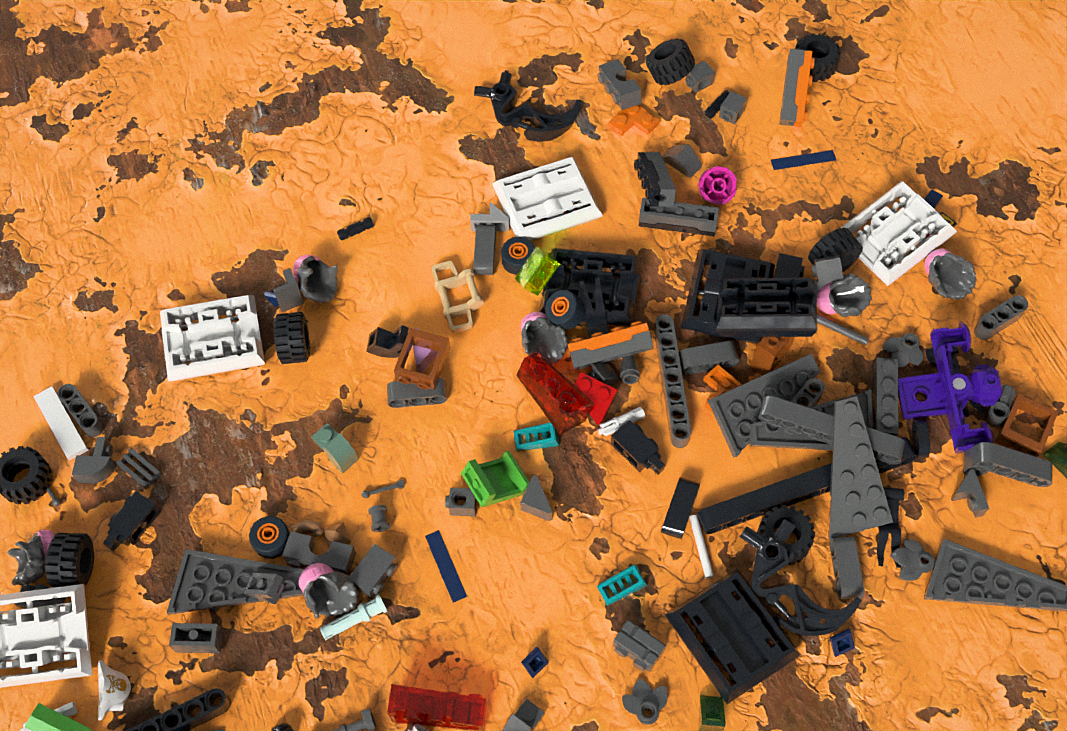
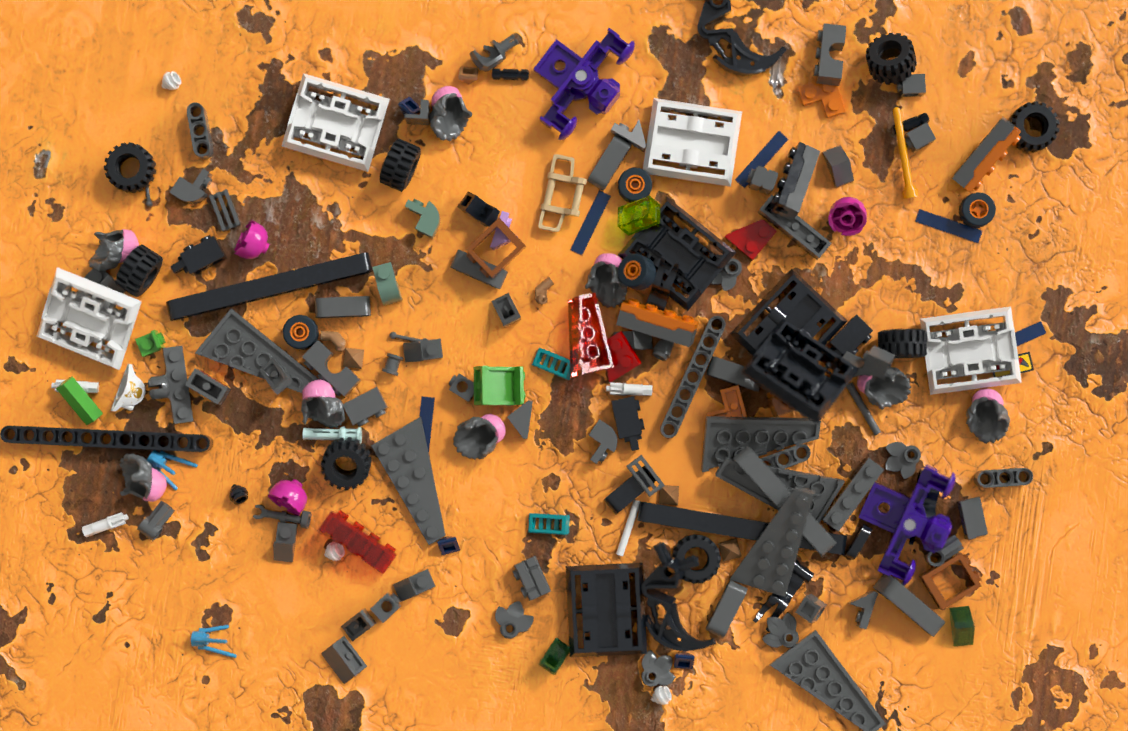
camera: 30 degrees right, 25 degrees up
white tile [33,386,88,461] -> none
none -> bright green bracket [135,330,166,357]
none -> dark grey plate [148,346,193,424]
none -> white plate [161,71,181,90]
none -> black beam [166,252,373,321]
none -> dark pink cylinder [234,220,269,259]
none -> dark pink cylinder [268,479,307,516]
none -> dark grey beam [315,296,371,318]
none -> black tyre [321,437,372,490]
none -> dark grey wing [371,417,446,545]
none -> dark grey slope [403,338,443,362]
none -> sand green brick [405,199,440,239]
none -> dark grey hair [453,414,506,460]
none -> medium nougat slope [458,67,479,85]
none -> dark grey piece [470,34,519,72]
none -> dark grey slope [491,293,521,328]
none -> dark purple piece [533,28,635,140]
none -> medium nougat arm [535,277,554,305]
none -> dark blue sticker [570,190,611,255]
none -> dark grey brick [589,419,617,464]
none -> dark grey tile [626,455,665,497]
none -> dark grey plate [641,650,676,687]
none -> white plate [651,686,672,705]
none -> medium nougat slope [659,485,679,505]
none -> dark grey plate [709,255,742,291]
none -> medium nougat slope [718,538,742,562]
none -> red wing [724,219,777,261]
none -> dark blue sticker [735,131,789,188]
none -> dark grey brick [746,166,778,195]
none -> dark grey brick [795,594,827,623]
none -> light orange piece [893,107,919,199]
none -> dark grey panel [957,497,988,540]
none -> black wheel [959,192,996,228]

